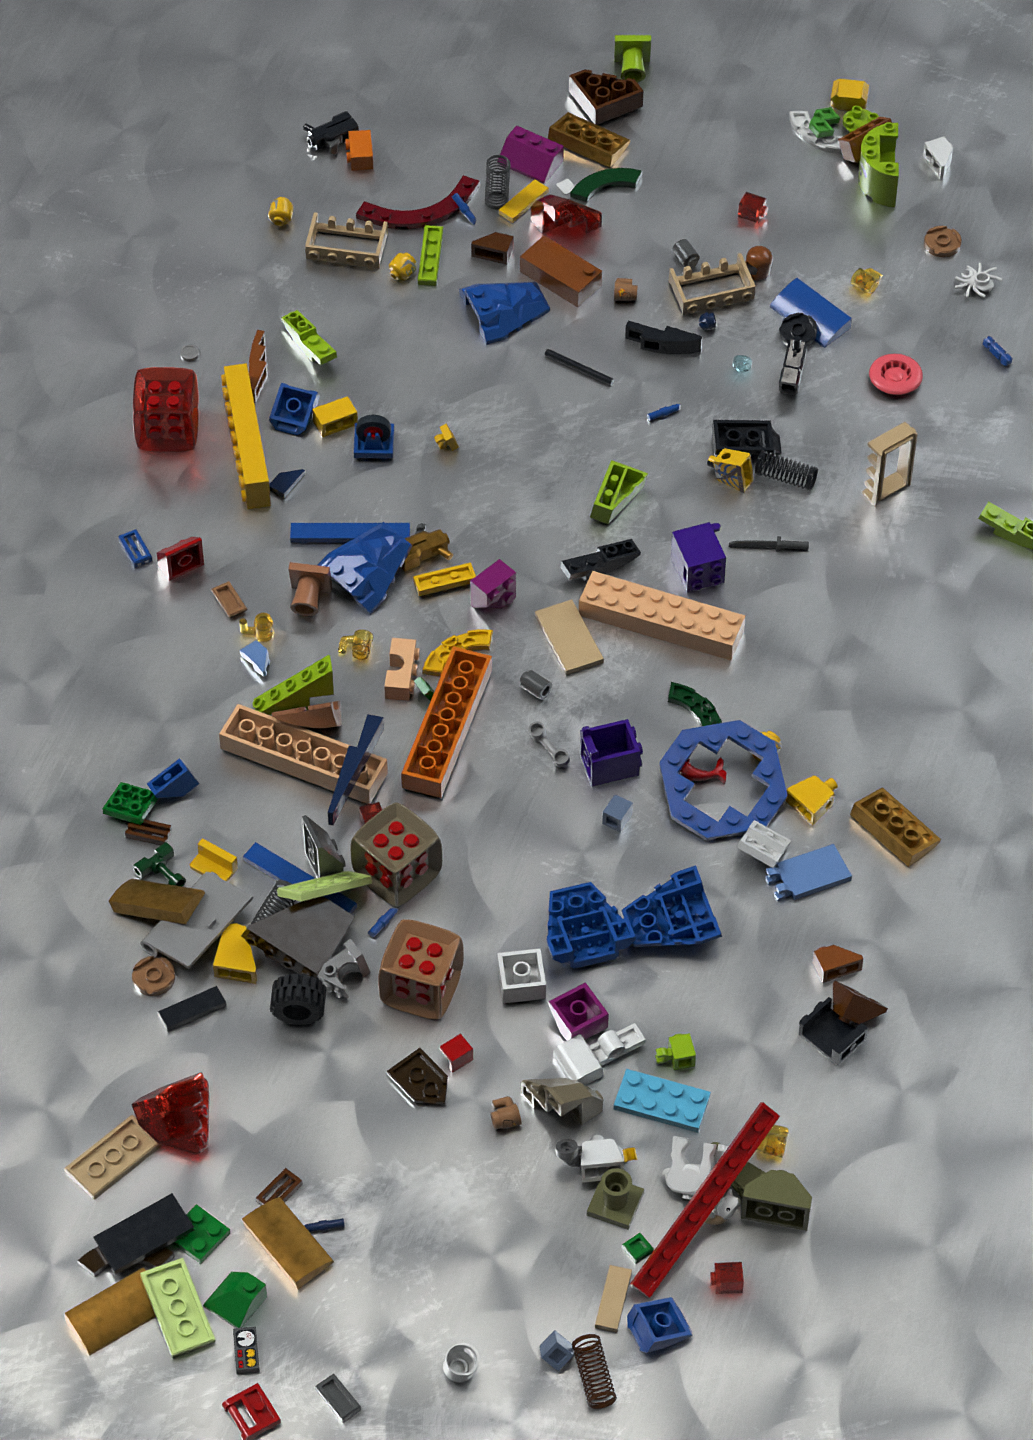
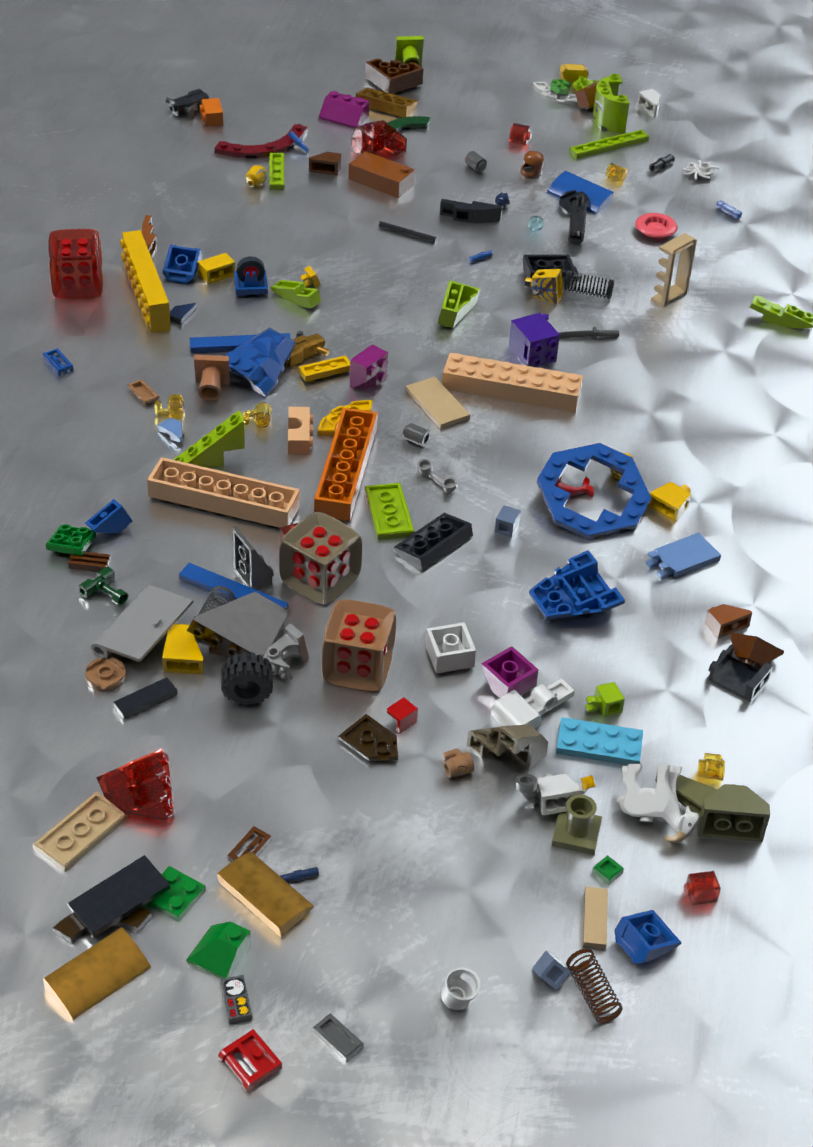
camera: 10 degrees left, 10 degrees down
pearl gold slope [109,879,205,924] -> none
yellowish green tile [140,1258,215,1358] -> none
red slope [157,537,204,581] -> none
yellow panel [189,838,238,882] -> none
yellow head [268,197,294,226] -> none
nougat wedge [272,701,342,728] -> none
yellowish green tile [277,871,372,901] -> none
lime slope [281,310,337,365] -> none
tan window [305,212,388,268] -> none
dark blue slope [328,714,384,825] -> none
blue piece [368,908,398,938] -> none
tile [414,677,434,701] -> none
blue wedge [459,282,550,345] -> none
dark grey piece [485,155,511,210] -> none
yellow tile [499,179,549,223] -> none
blue wedge [547,882,636,969] -> none
black slope [560,539,641,581] -> none
dark purple container [580,719,643,787] -> none
medium nougat piece [614,278,638,302] -> none
red plate [630,1102,780,1298] -> none
tan window [668,253,756,315] -> none
dark green tile [668,682,722,726] -> none
white slope [737,820,791,868] -> none
pearl gold slope [850,787,941,867] -> none
medium nougat tile [924,226,962,257] -> none
none -> lime slope [270,280,321,308]
none -> lime tile [365,483,415,540]
none -> black slope [393,512,473,571]
none -> lime tile [569,129,649,159]
none -> black pin [649,154,675,173]

